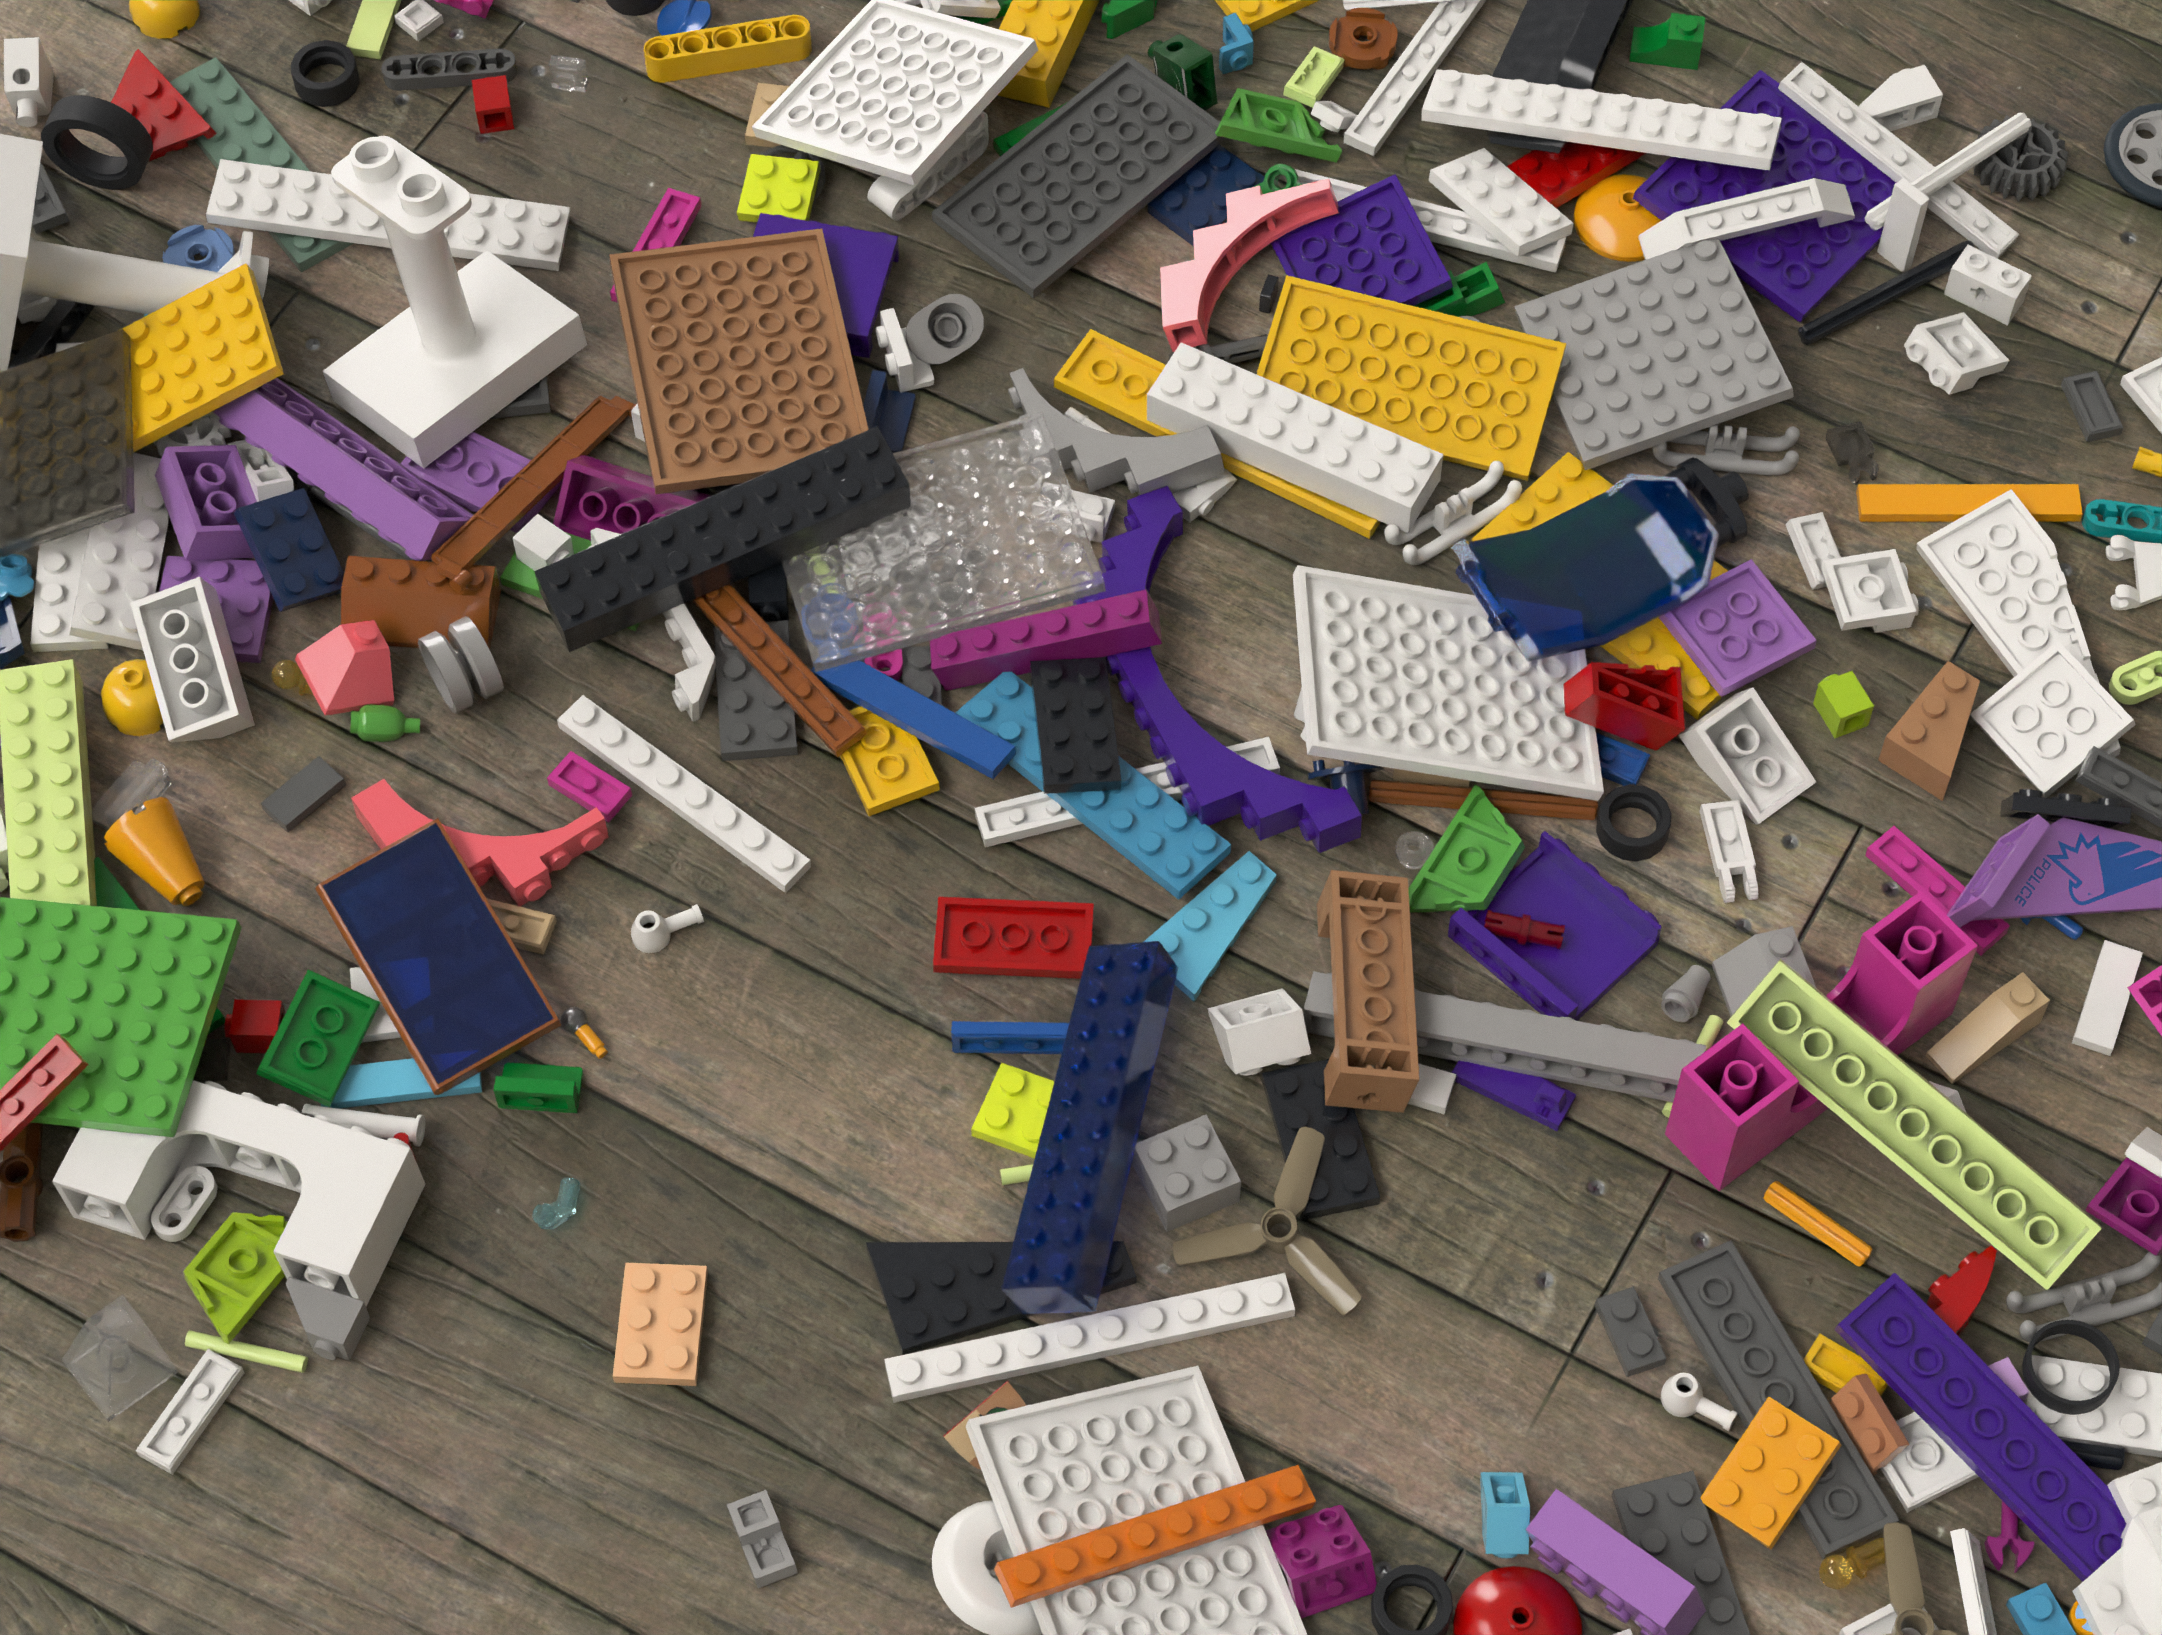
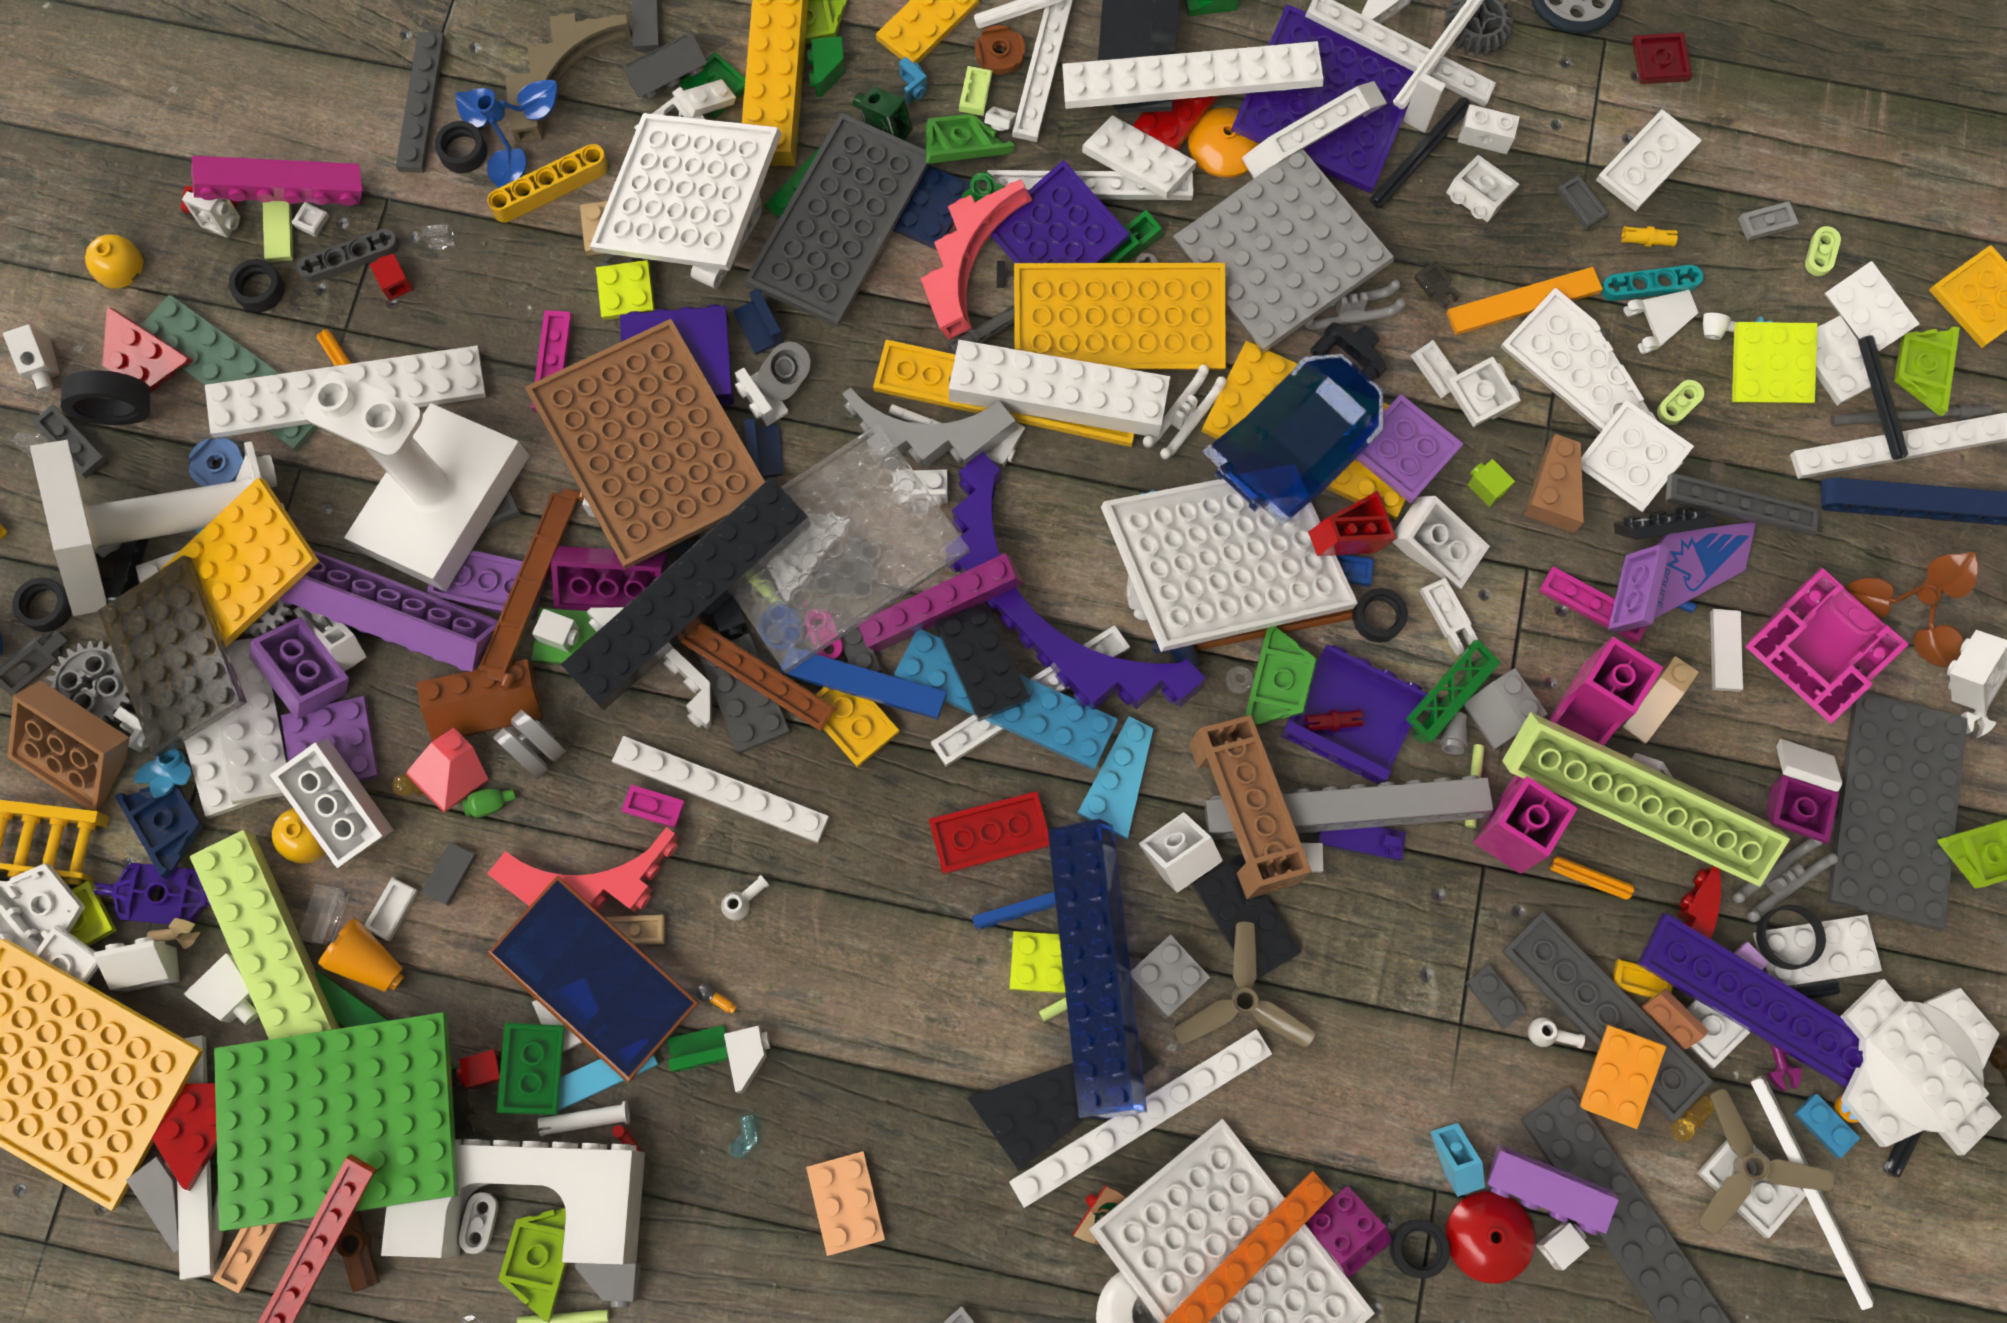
camera: 20 degrees left, 15 degrees up
dark blue plate [234,488,344,612] -> none
none -> white tile [364,878,419,942]
none -> white slope [724,1026,770,1093]
none -> dark blue panel [733,289,783,355]
none -> green fence [1405,639,1501,743]

